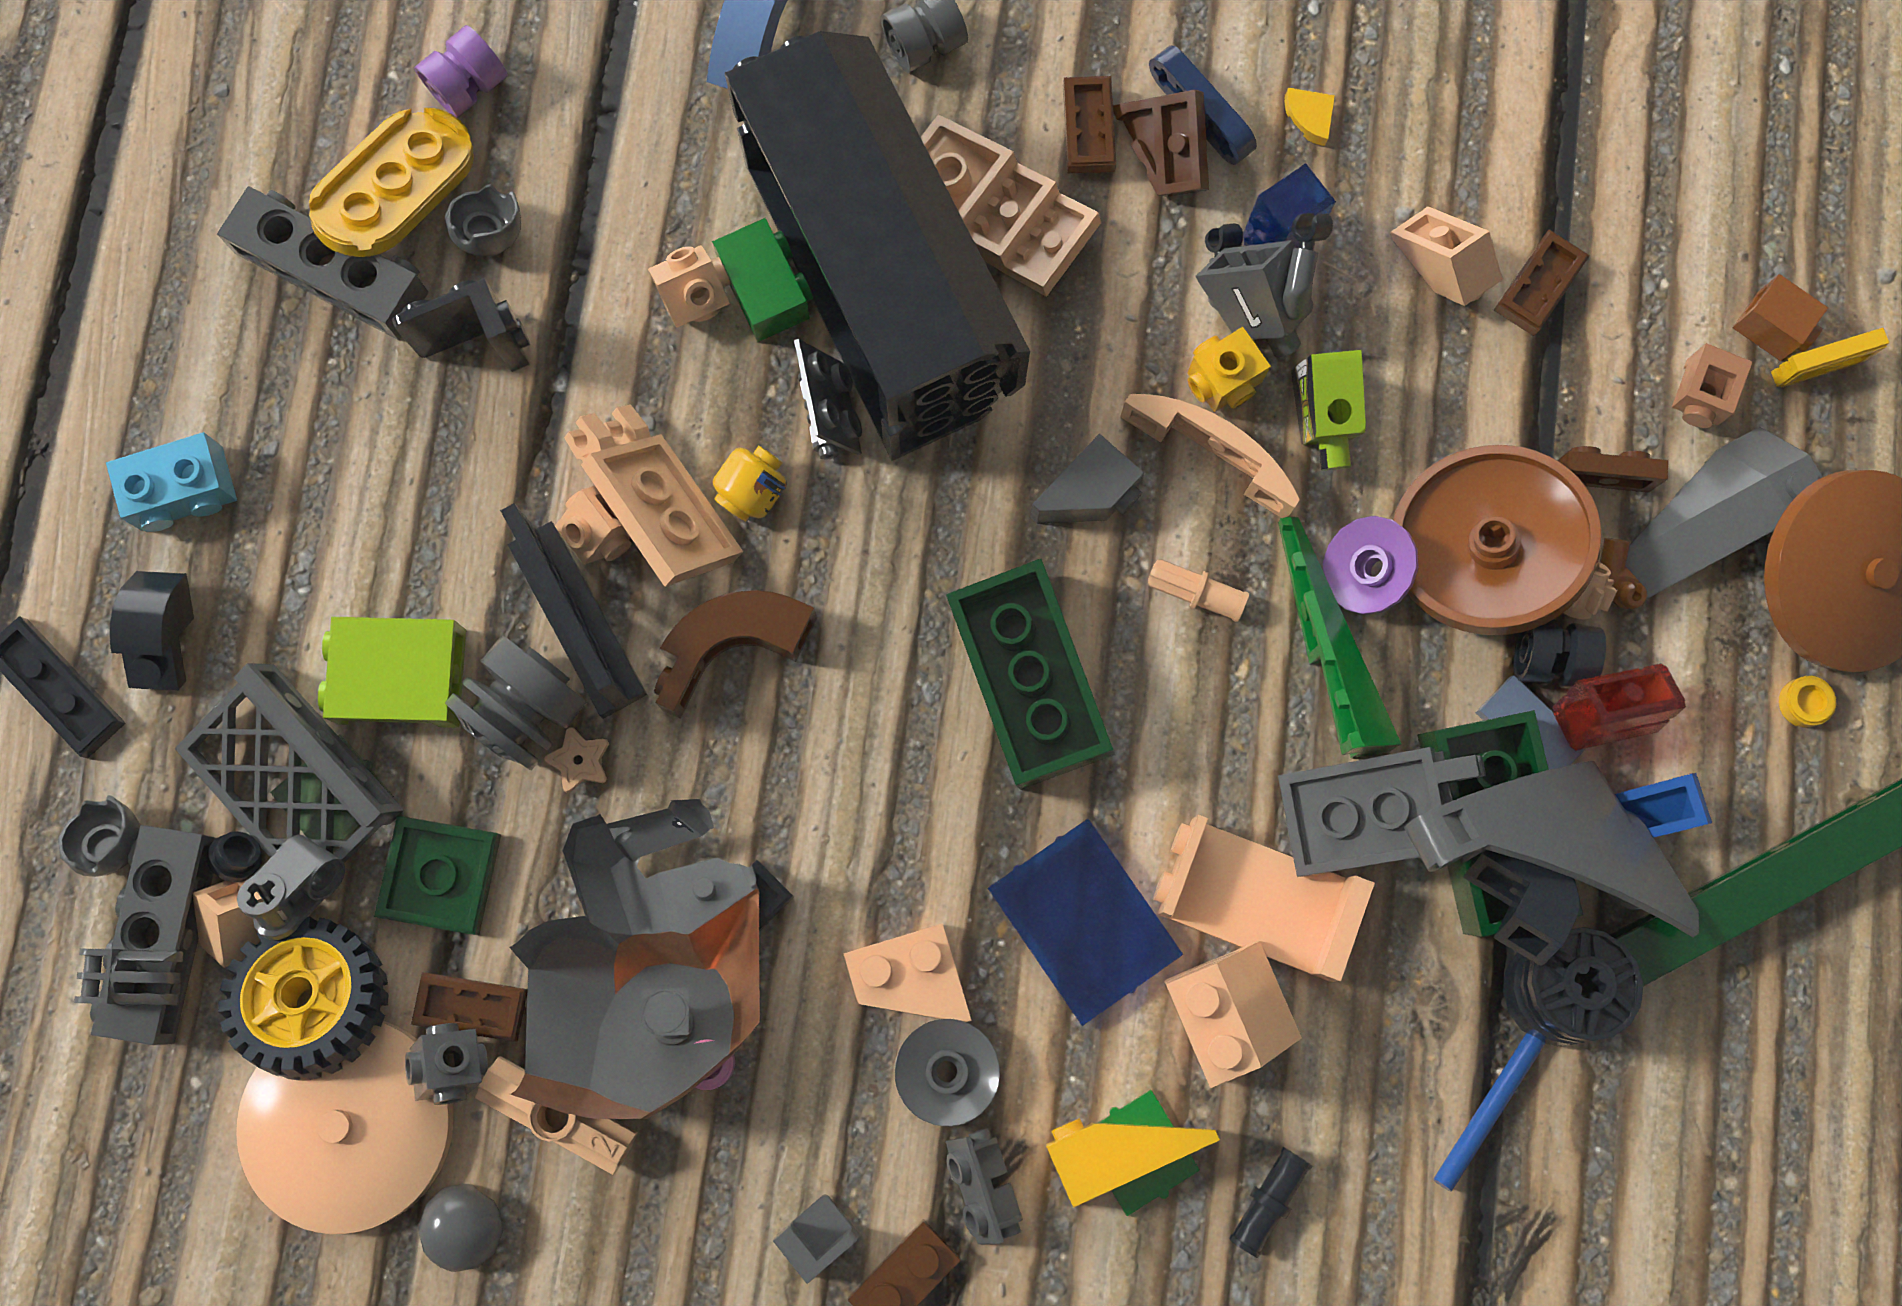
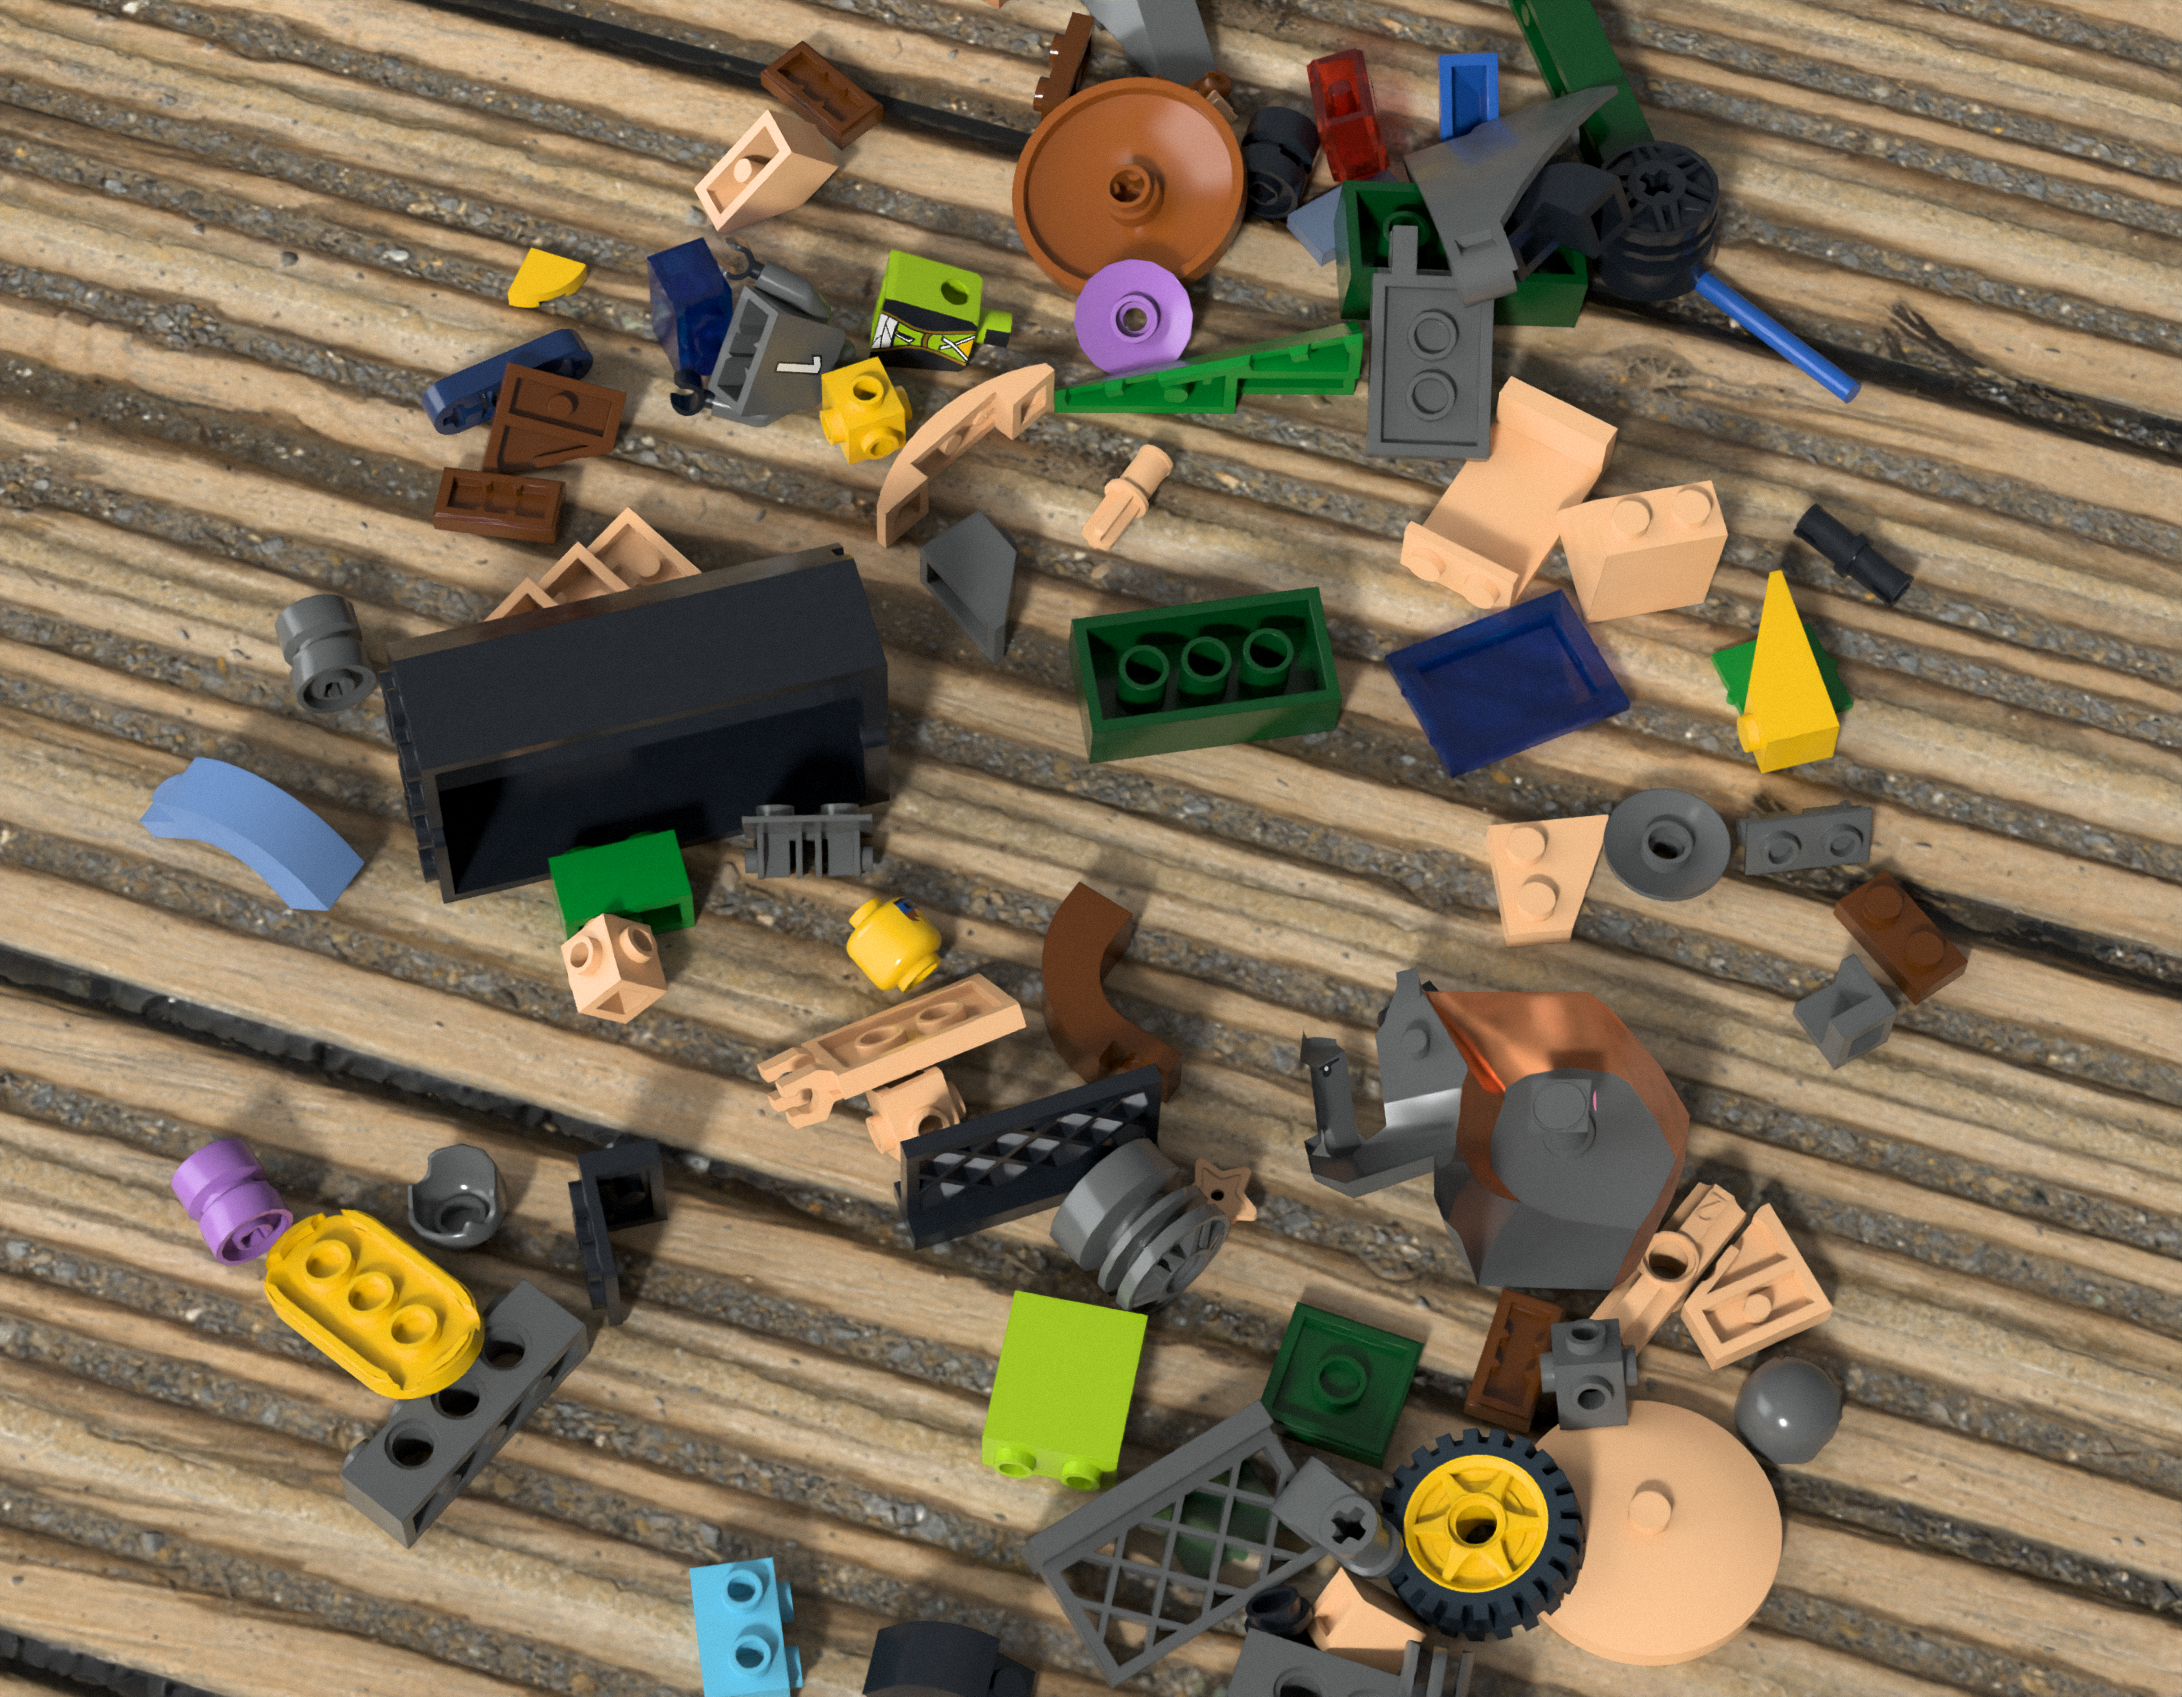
camera: 80 degrees left, 20 degrees down
none -> light nougat wing [1680,1203,1833,1371]

